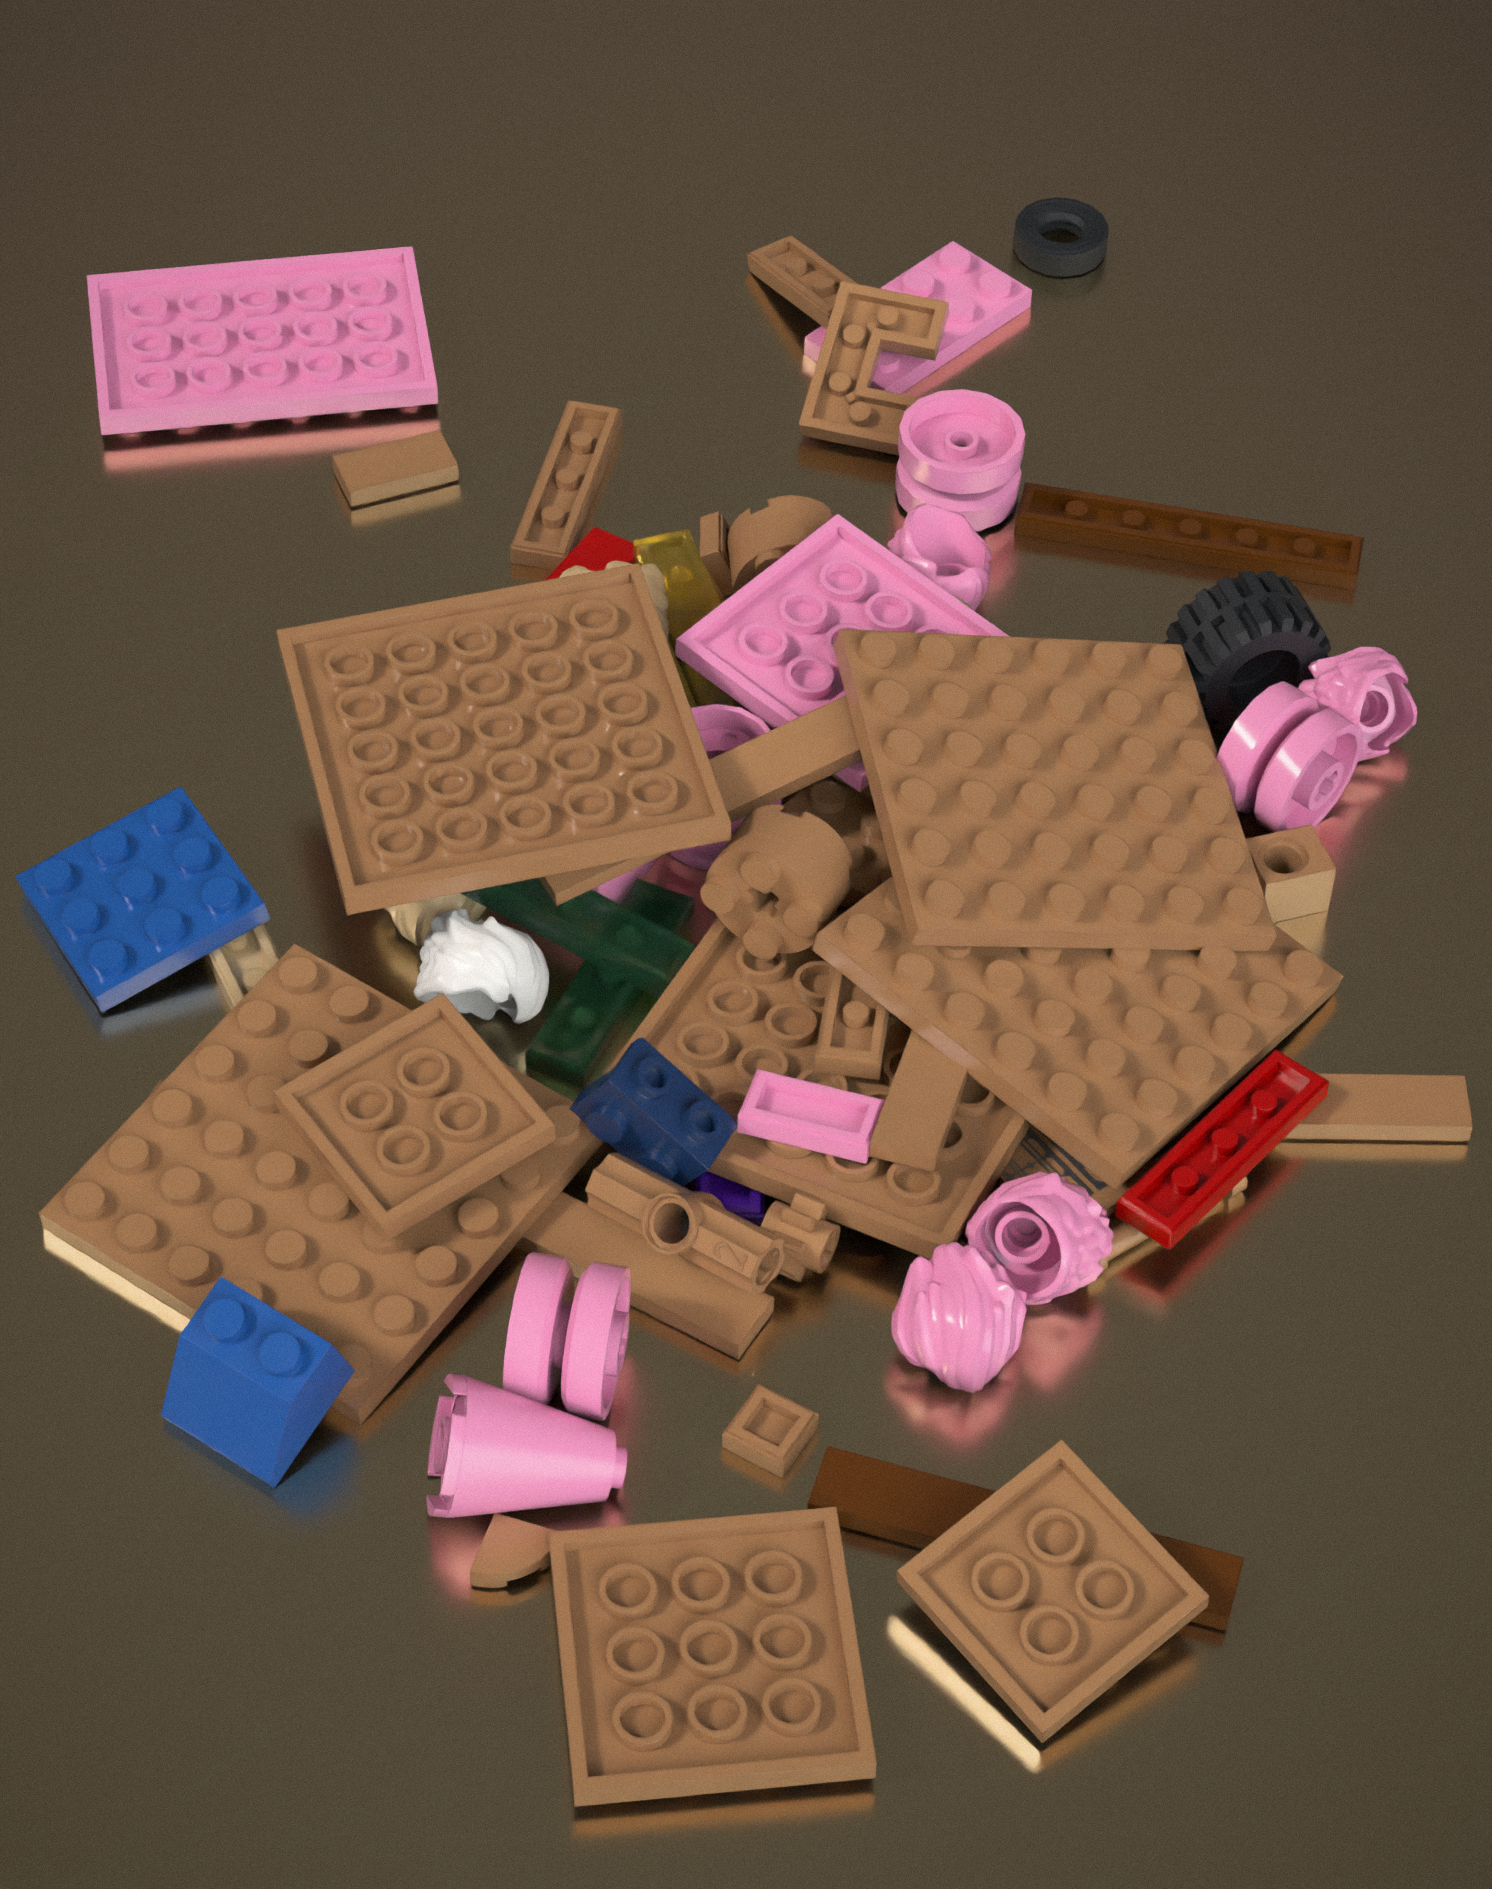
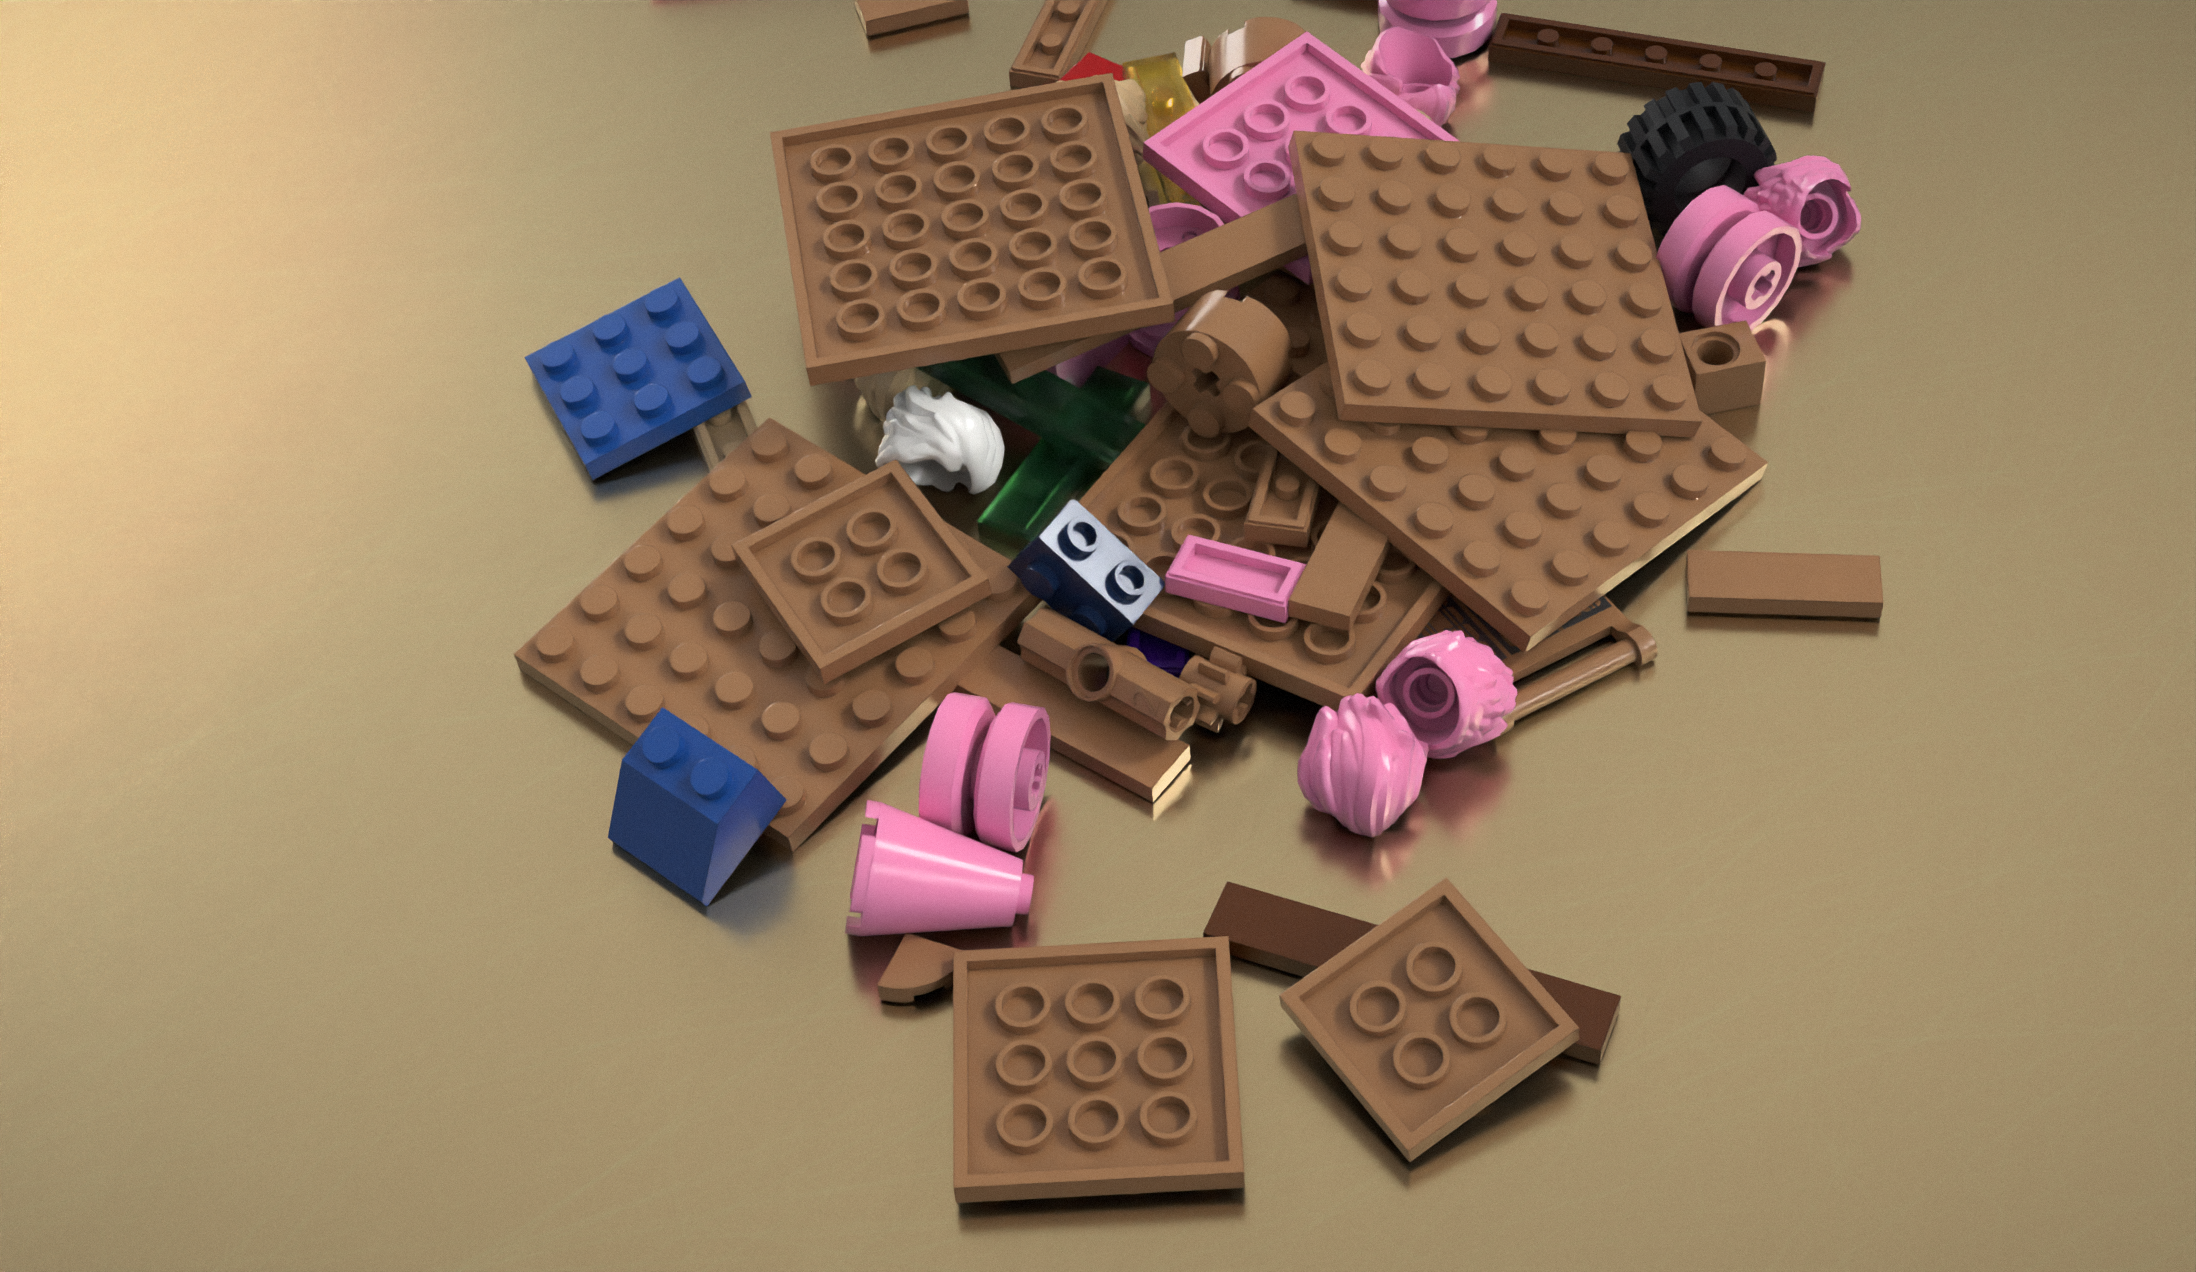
camera: 10 degrees right, 0 degrees up
medium nougat tile [722,1384,819,1479] -> none
red tile [1115,1049,1329,1250] -> none

